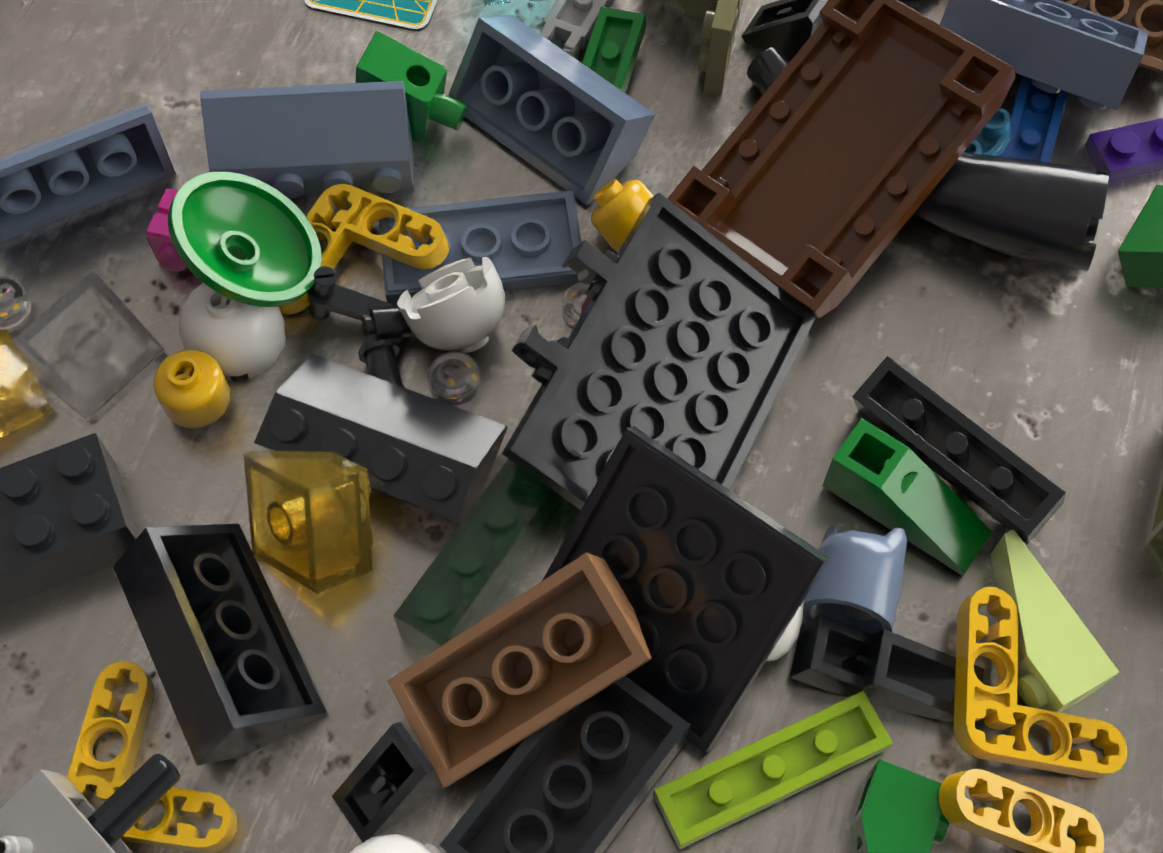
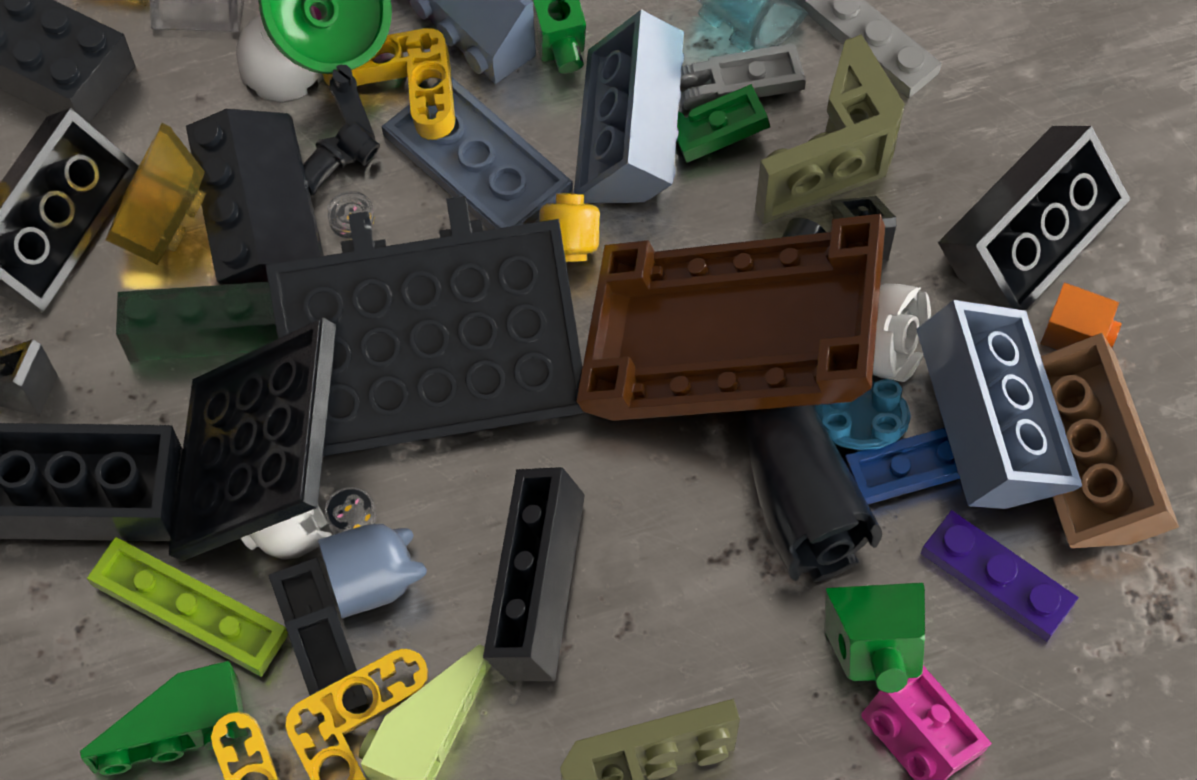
camera: 55 degrees right, 0 degrees up
yellow head [153,350,230,429] -> none
medium nougat slope [387,553,651,788] -> none
white cylinder [397,257,505,353] -> none
green slope [822,418,992,576] -> none

